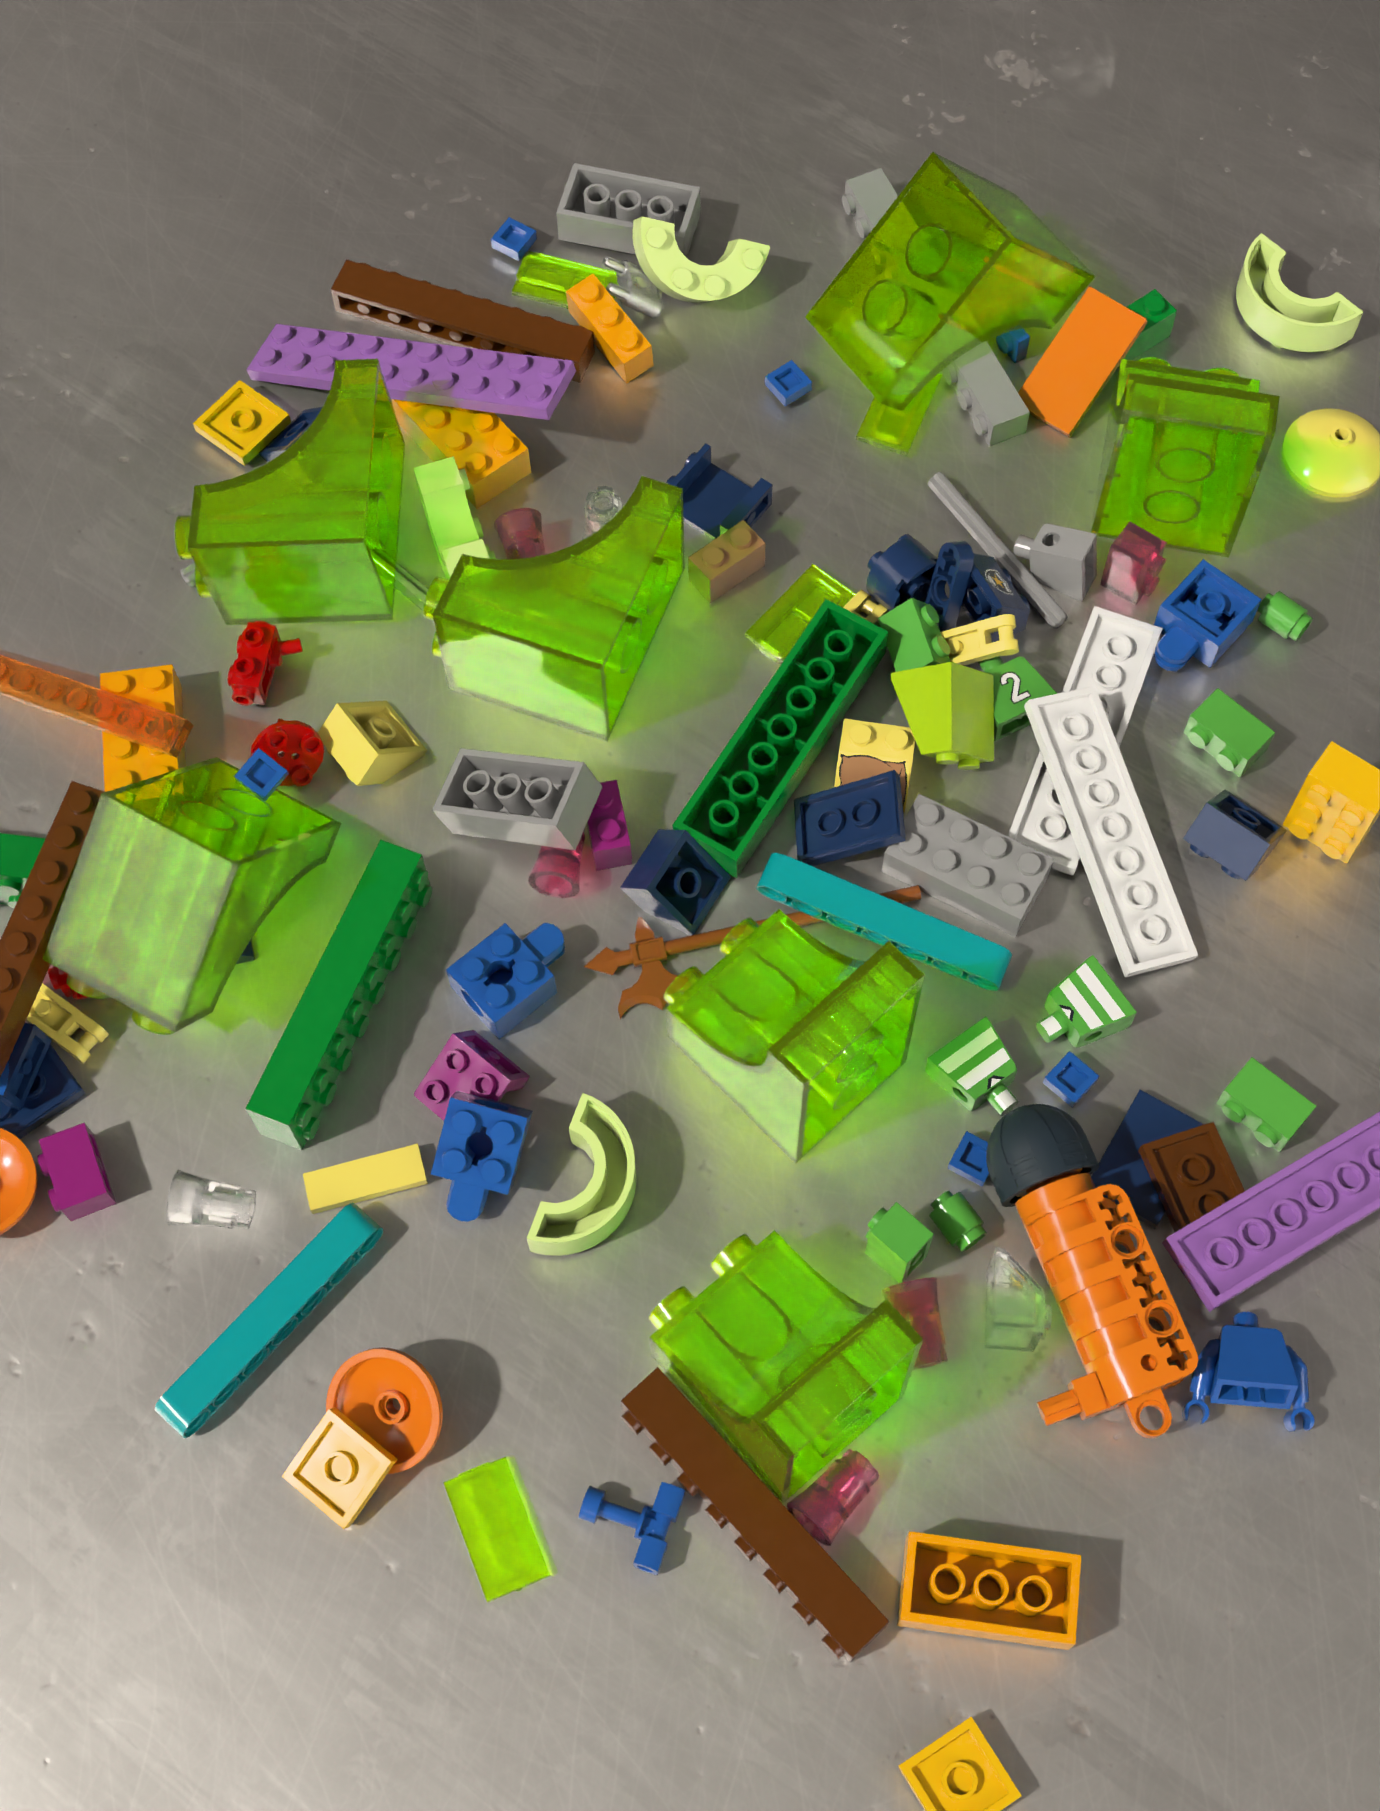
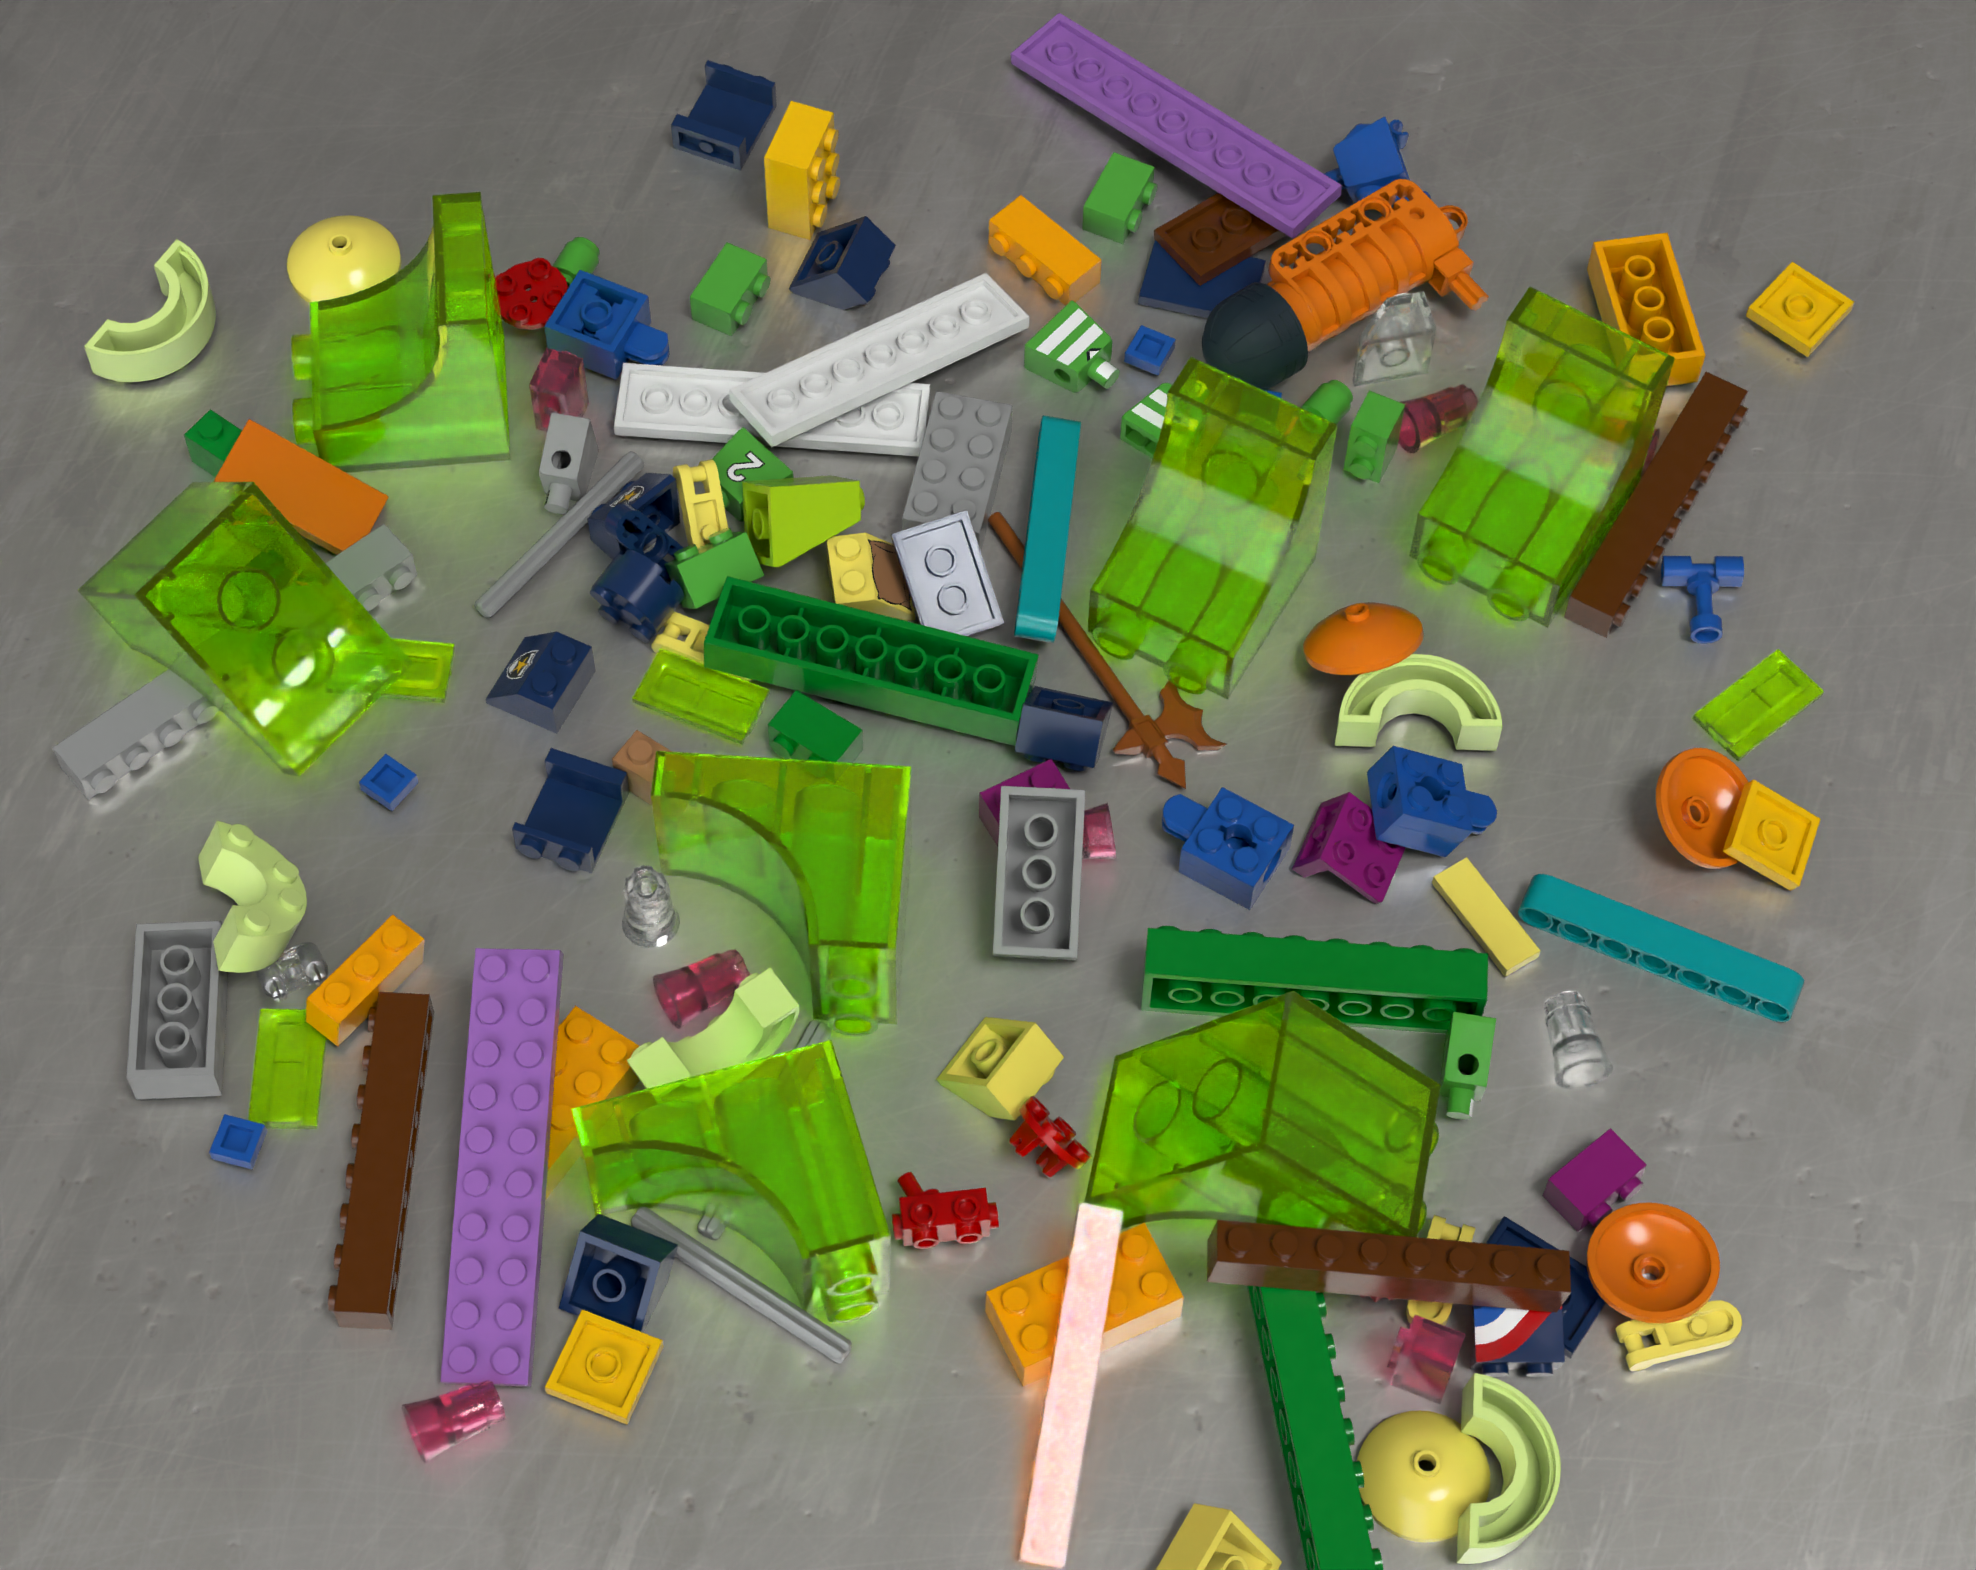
camera: 110 degrees left, 5 degrees down
blue plate [234,748,288,802] -> none
none -> clear pink plant [402,1380,506,1464]
none -> dark blue slope [485,631,596,734]
none -> red plate [493,258,568,330]
none -> green brick [768,690,863,785]
none -> light orange brick [988,195,1102,306]
none -> orange dish [1303,602,1424,675]
none -> bright green torso [1439,1012,1496,1120]

